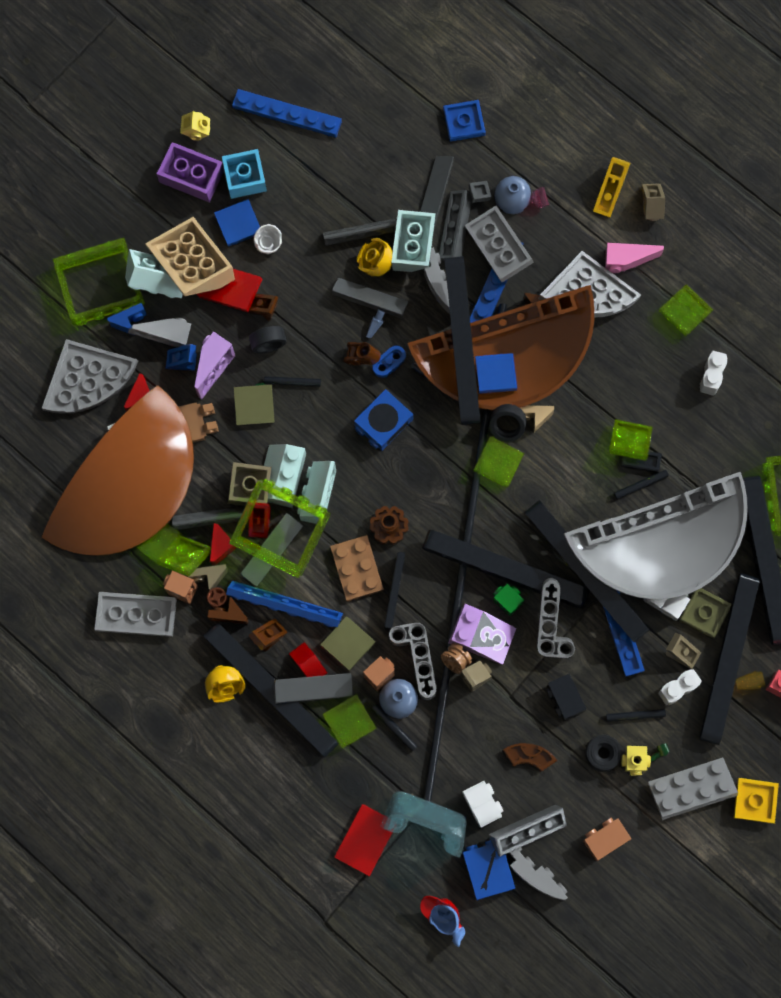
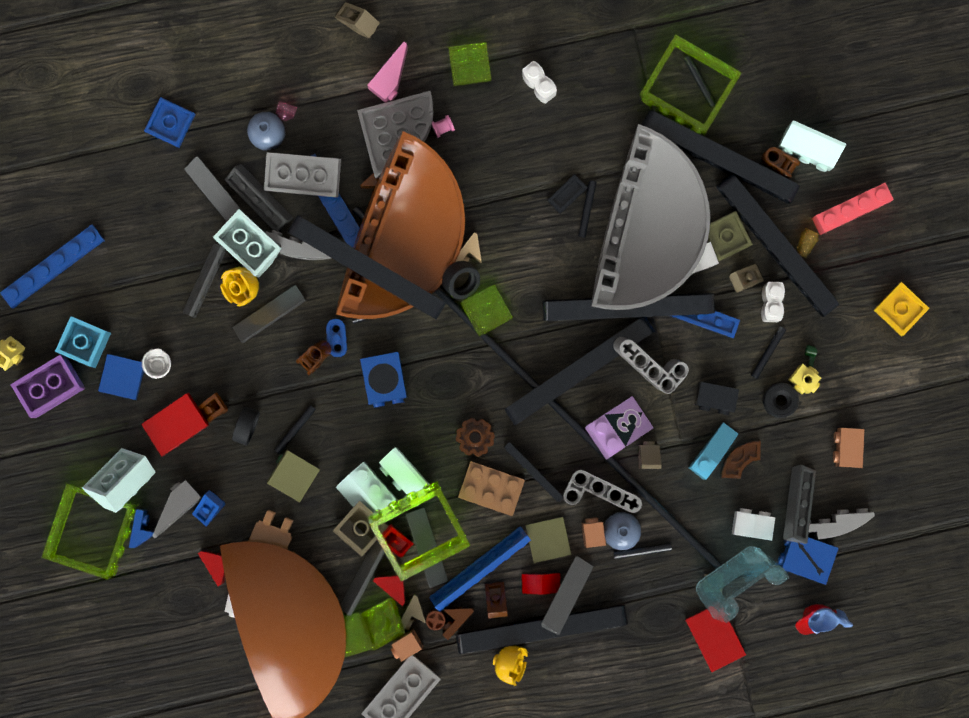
camera: 55 degrees left, 10 degrees up
light grey plate [42,339,138,413] -> none
tan slope [145,217,235,296] -> none
lavender slope [195,332,235,399] -> none
clear neon green plate [323,694,376,749] -> none
sand blue bar [366,309,385,338] -> none
medium nougat wheel [441,643,472,674] -> none
dark grey plate [468,181,491,203] -> none
blue tile [475,353,517,394] -> none
green brick [493,584,524,617] -> none
yellow slope [593,157,630,217] -> none
clear neon green plate [609,419,653,461] -> none
light grey plate [648,758,738,820] -> none
none -> bright pink bush [431,115,455,138]
none -> medium azure slope [688,422,738,480]

